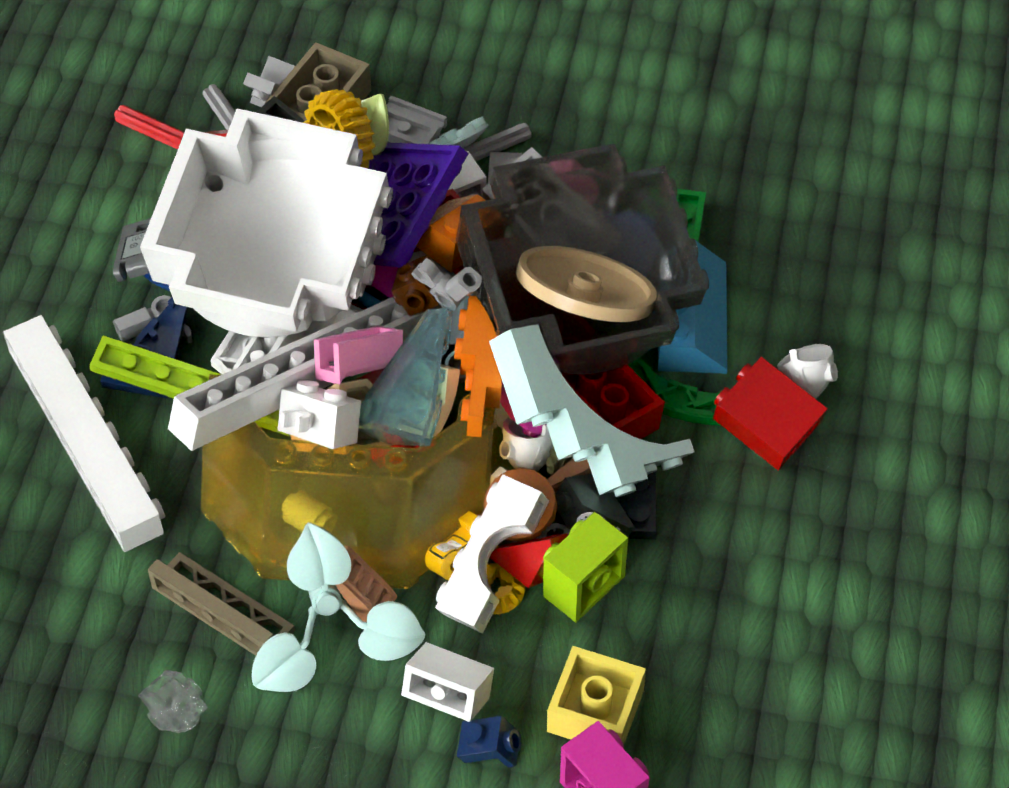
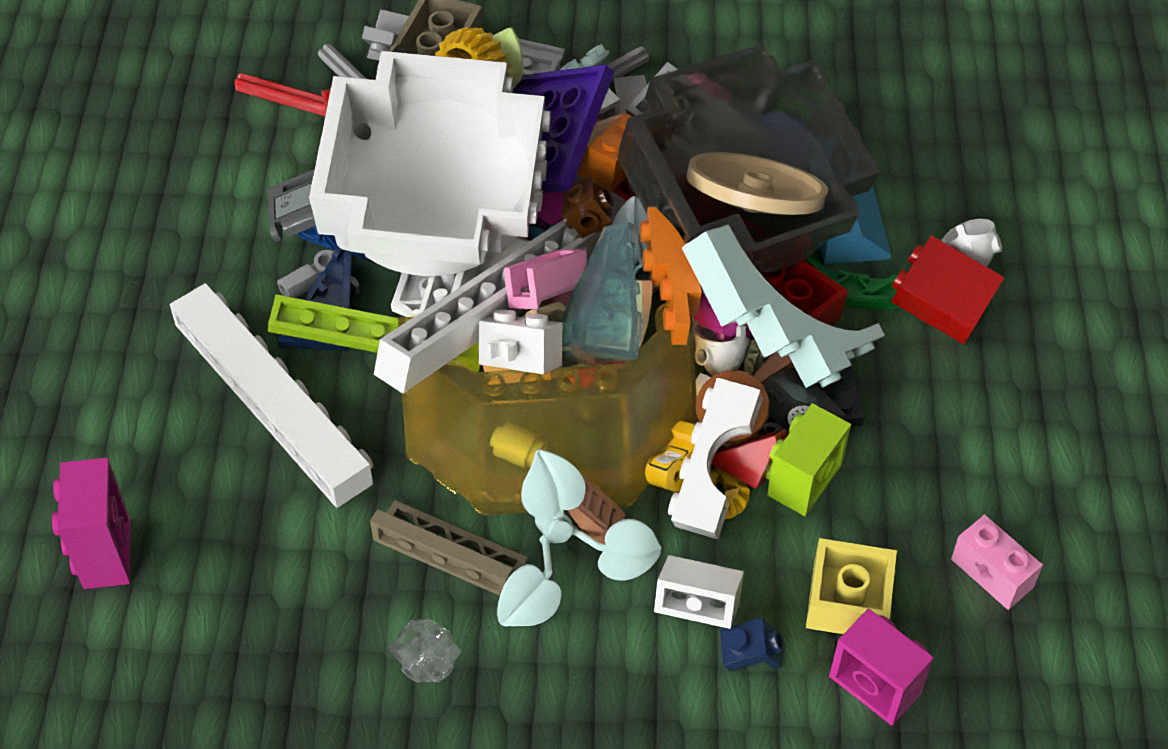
camera: 10 degrees left, 0 degrees up
light grey bar [411,258,482,311] -> none
none -> bright pink brick [951,514,1043,610]

